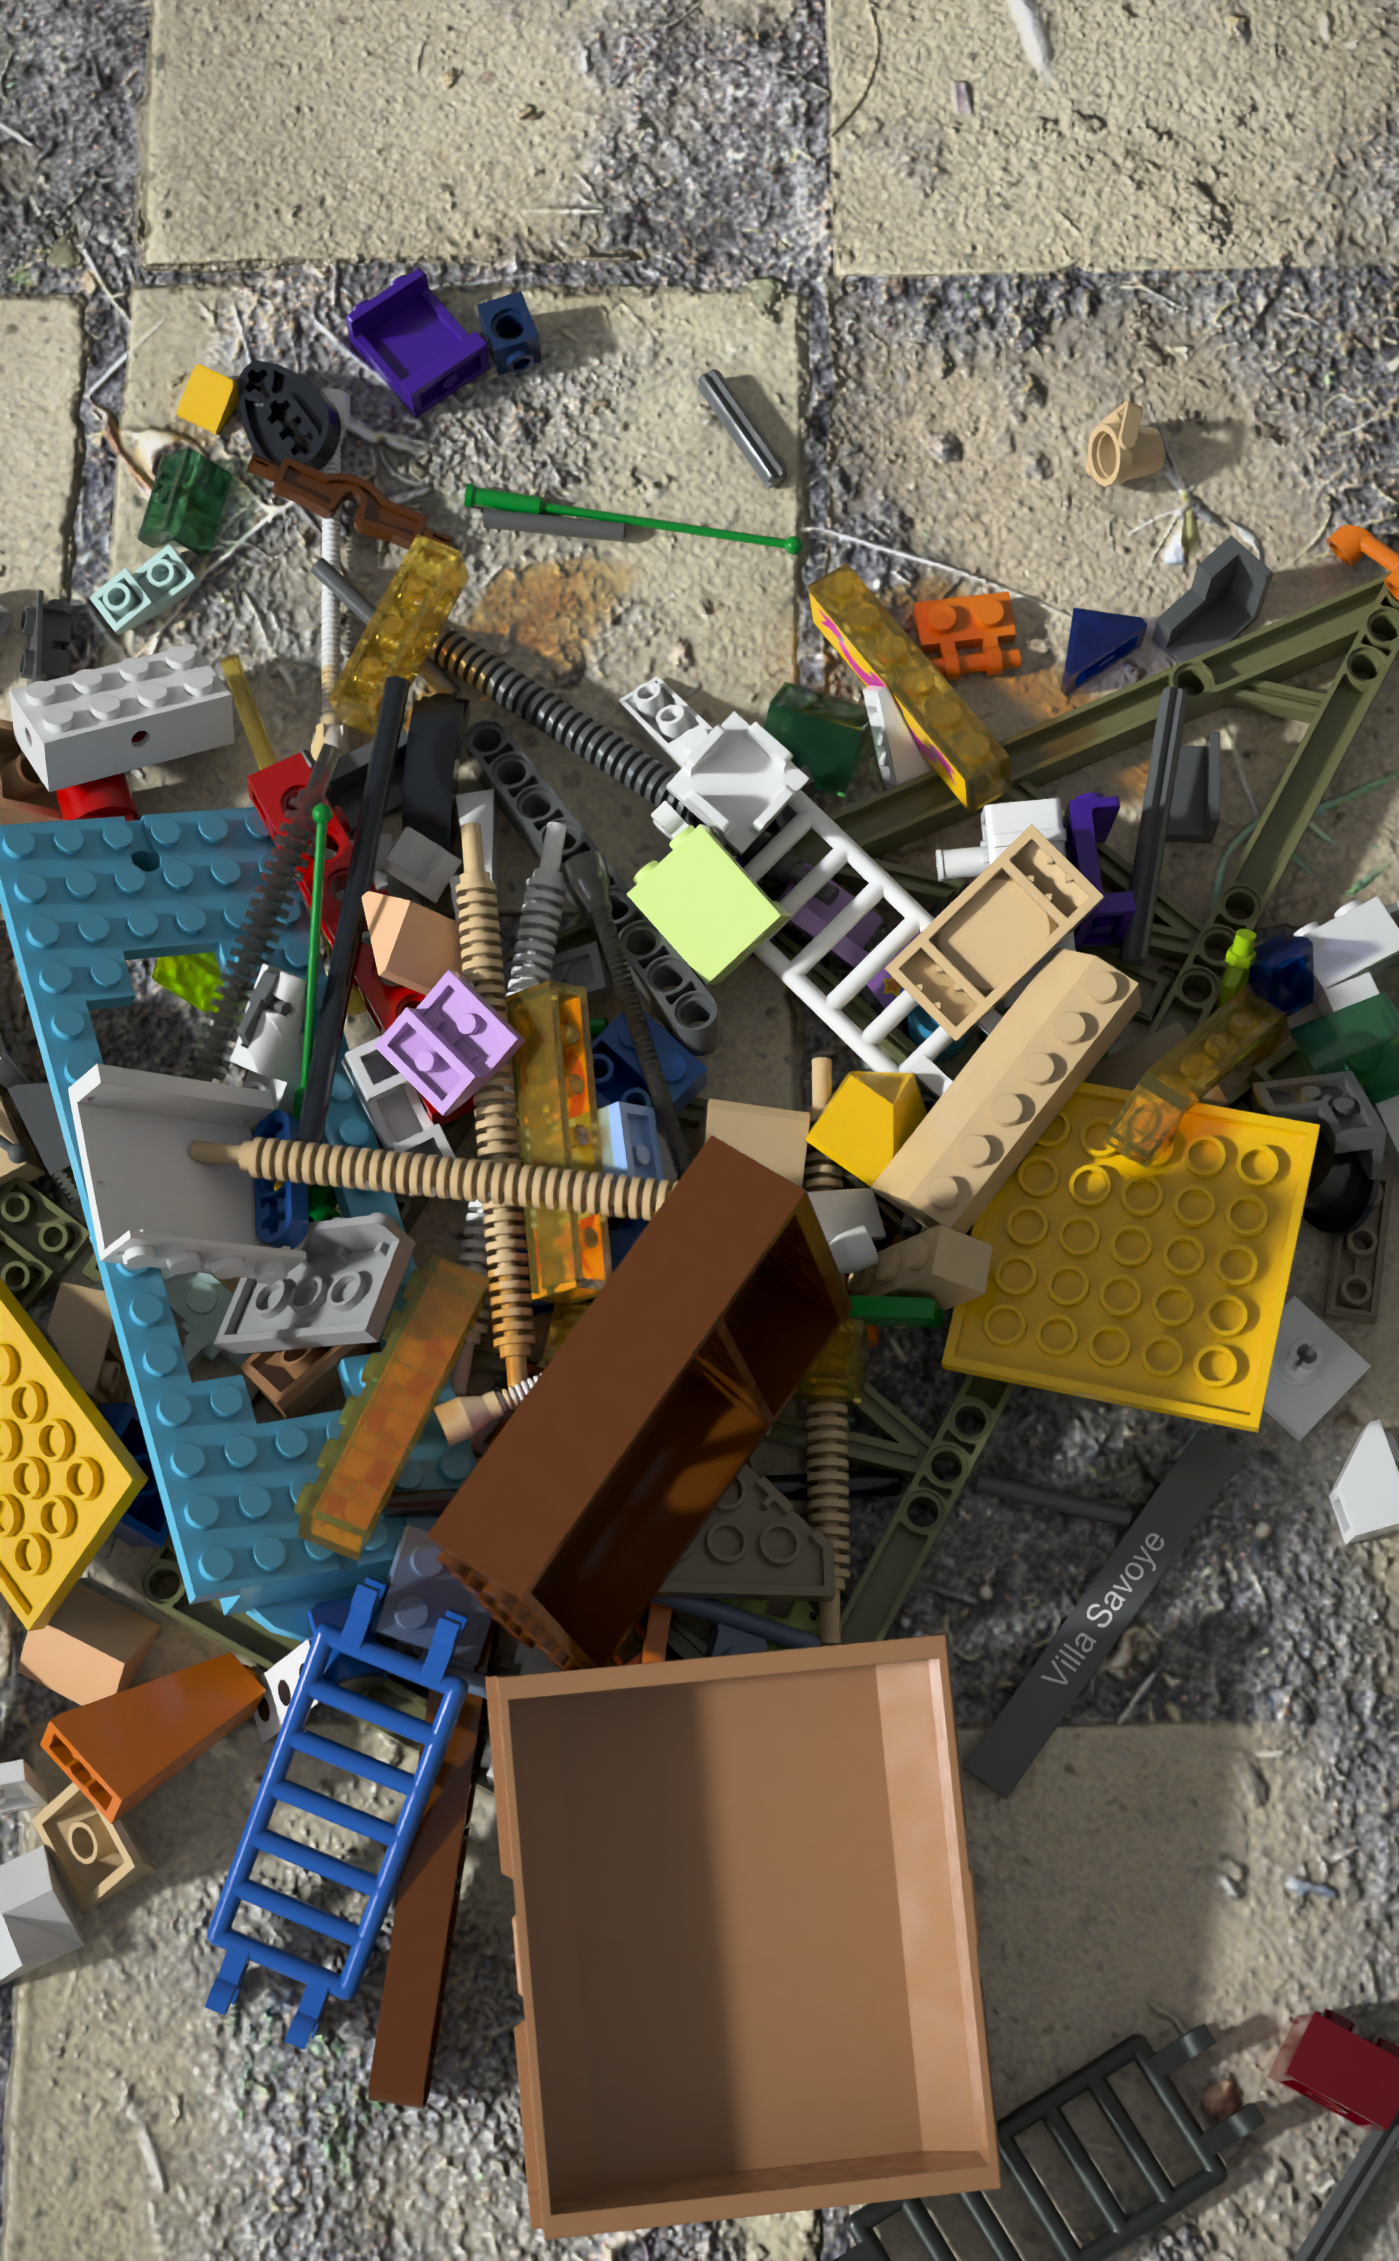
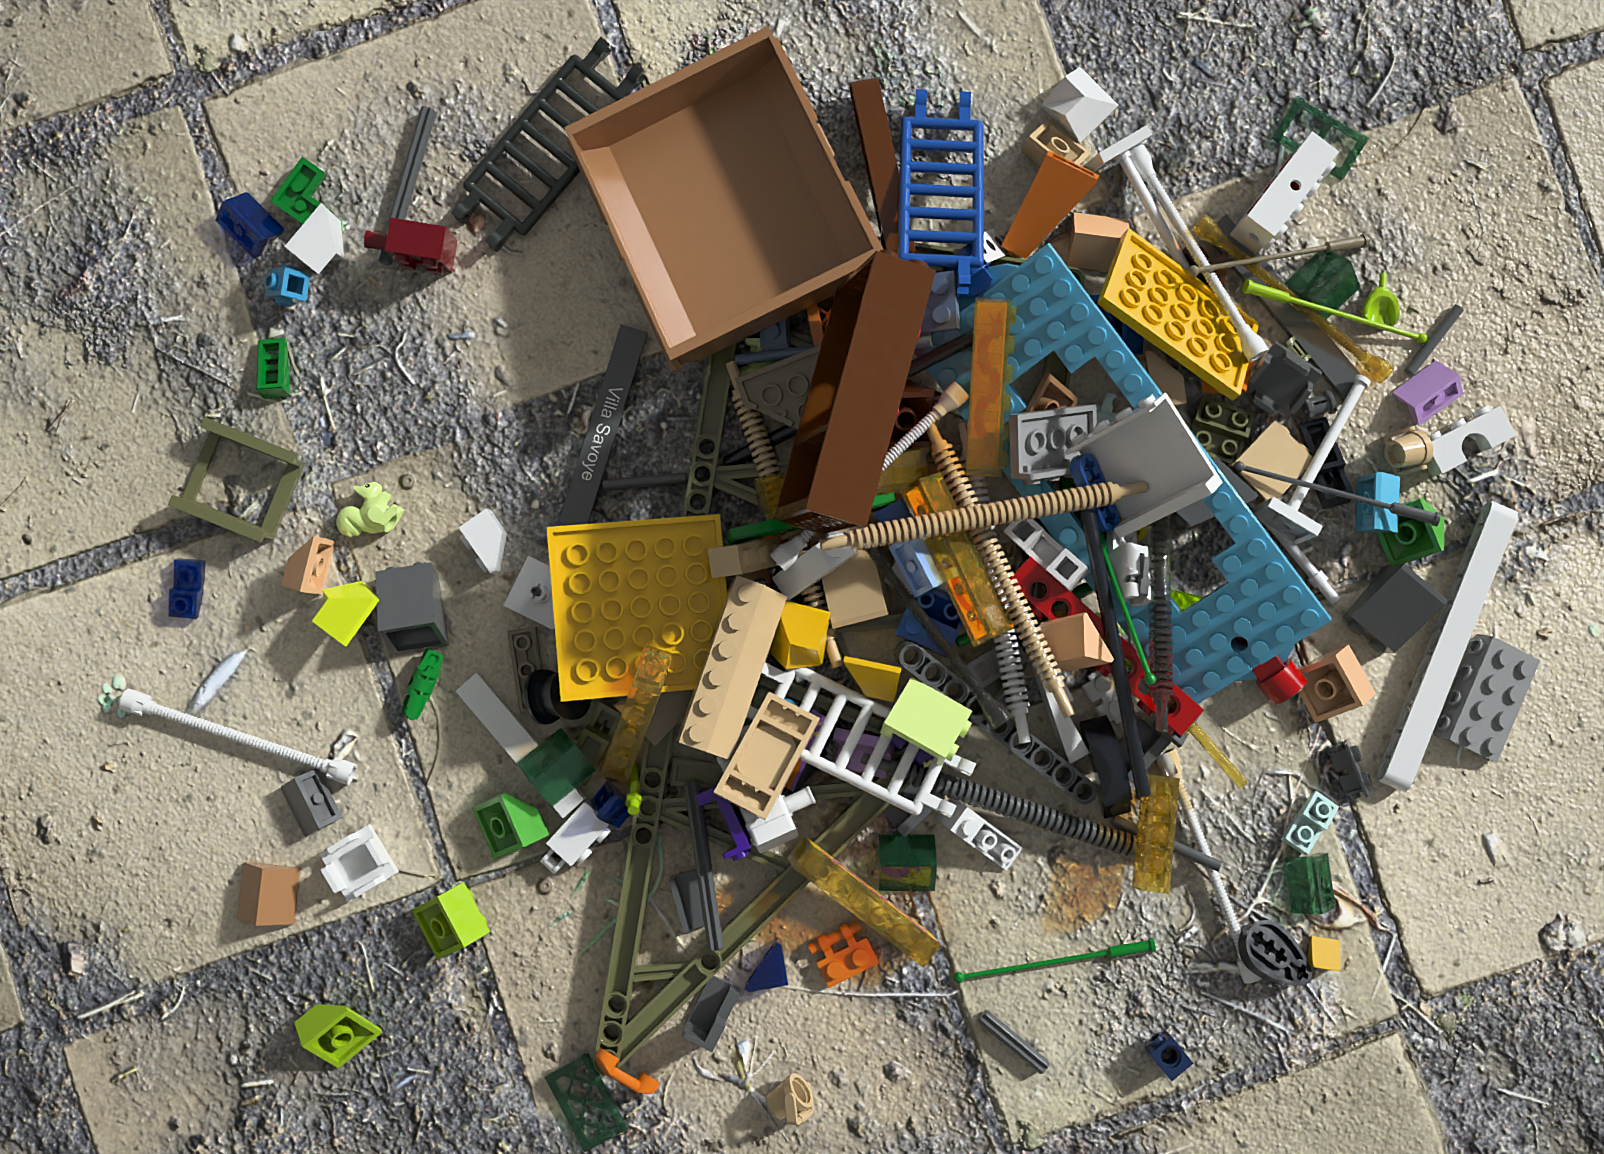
camera: 160 degrees right, 15 degrees up
white brick [9,644,235,792] -> none
reddish brown piece [246,453,453,556] -> none
dark purple panel [346,268,490,419] -> none
lavender slope [374,970,526,1116] -> none
white panel [380,827,462,903] -> none
dark grey piece [483,509,626,542] -> none
white panel [666,711,810,856] -> none
white slope [863,685,930,789] -> none
dark grey panel [1250,1070,1387,1180] -> none
none -> yellow slope [843,656,901,702]

